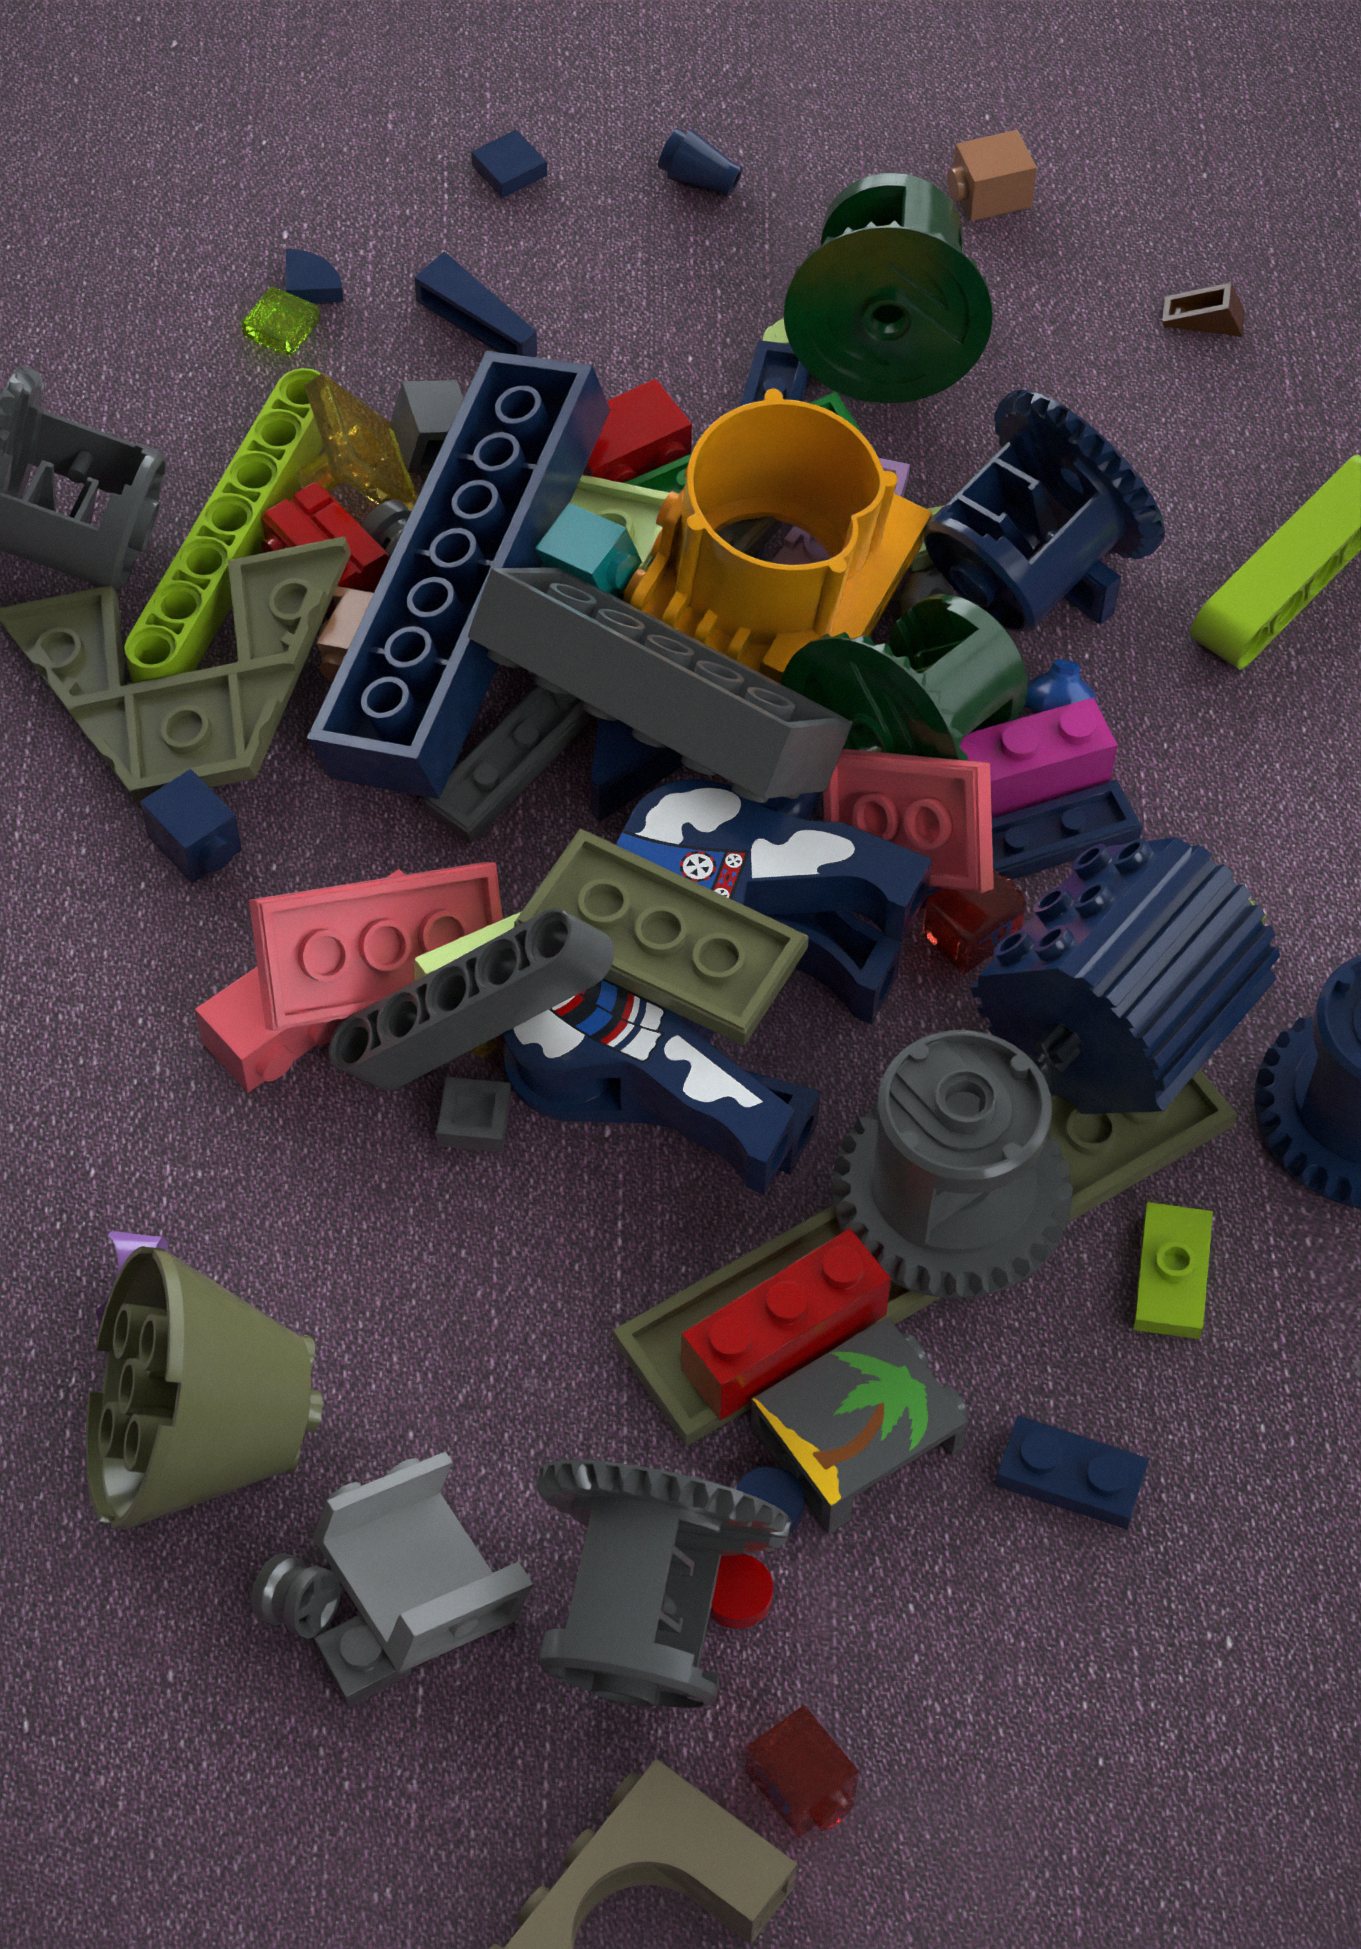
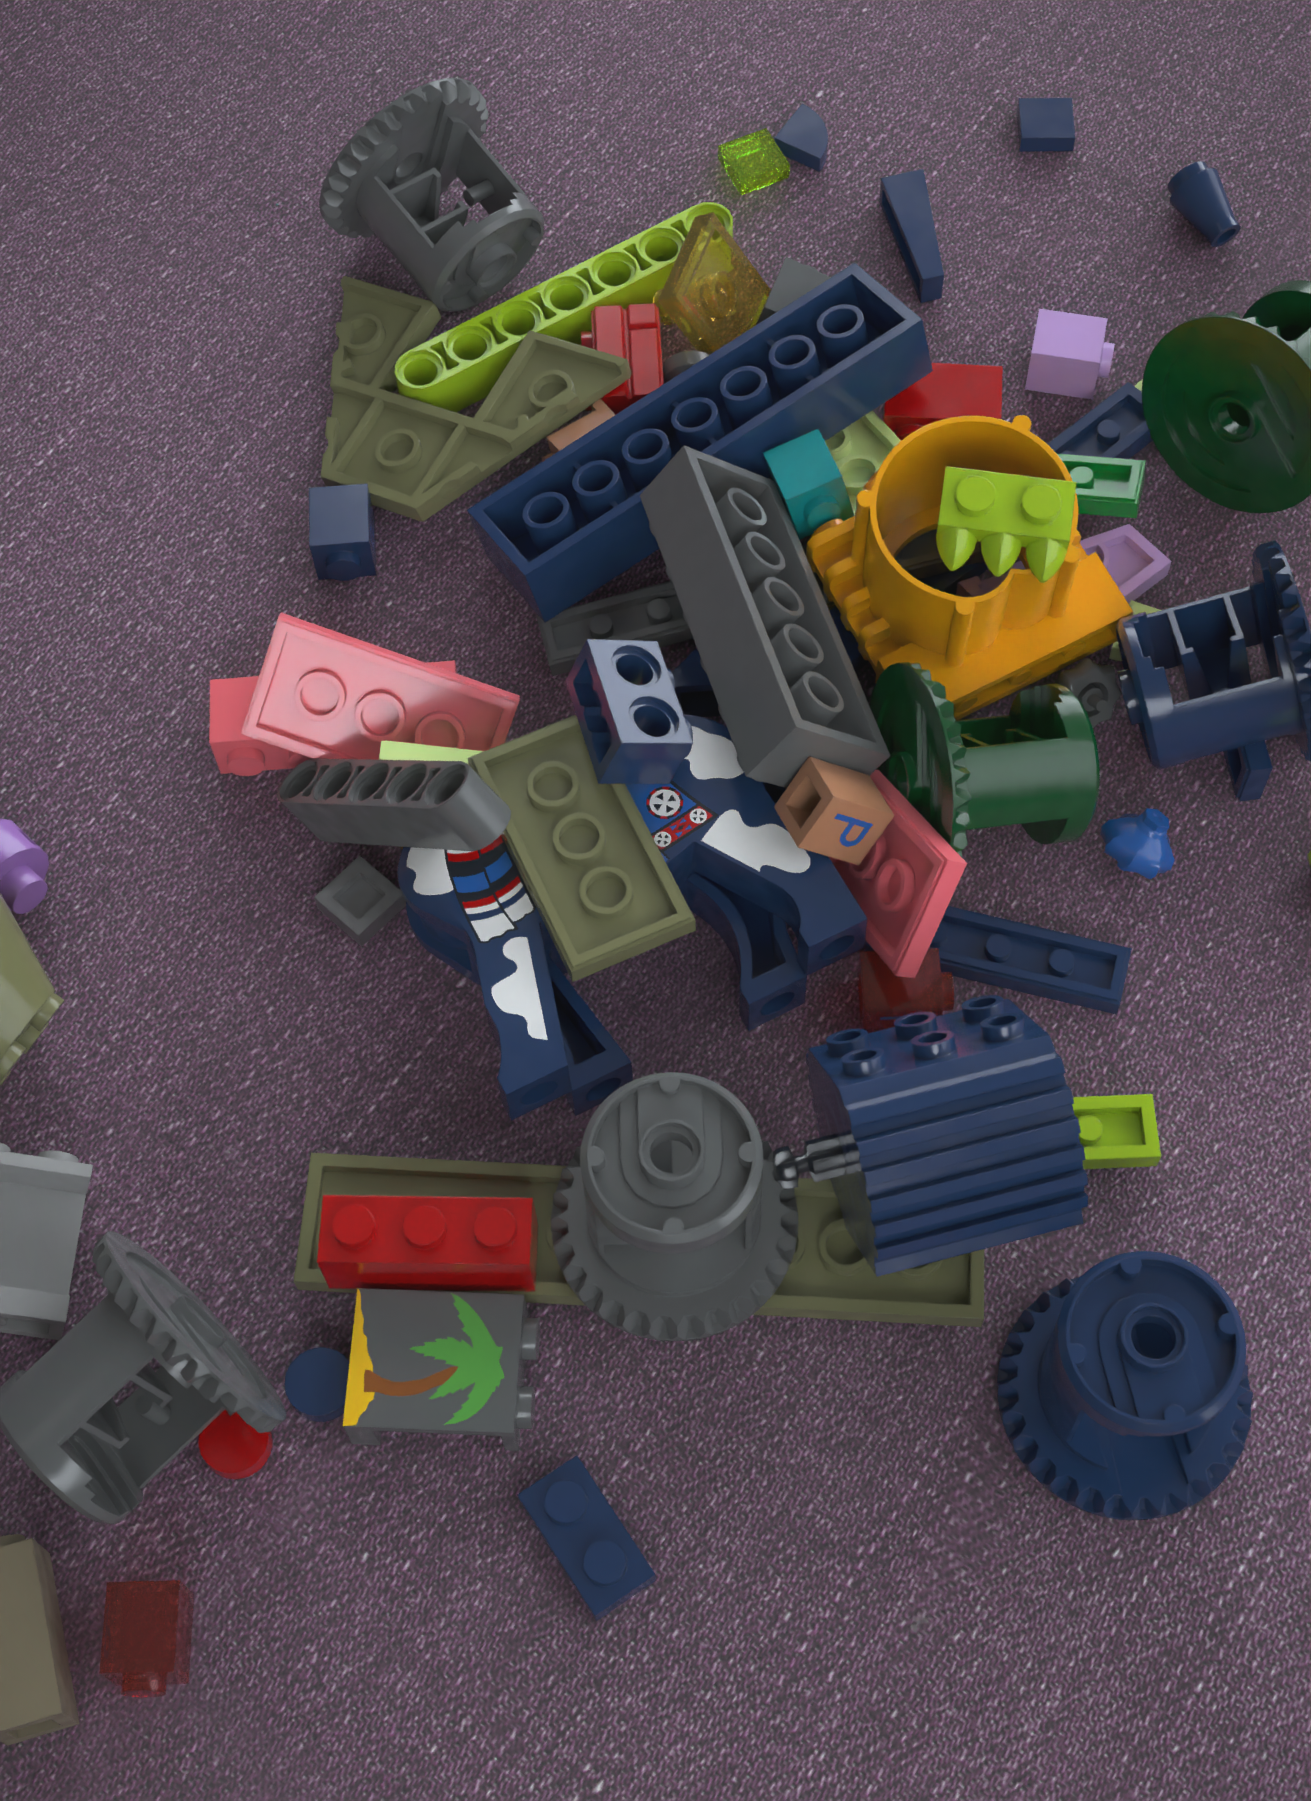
camera: 40 degrees right, 5 degrees up
dark pink brick [959,697,1118,819] -> none
lime plate [1133,1202,1213,1339] -> none
none -> dark blue brick [565,639,693,784]
none -> nougat brick [774,756,895,865]
none -> lime plate [936,466,1077,583]
none -> lavender brick [1025,309,1115,400]

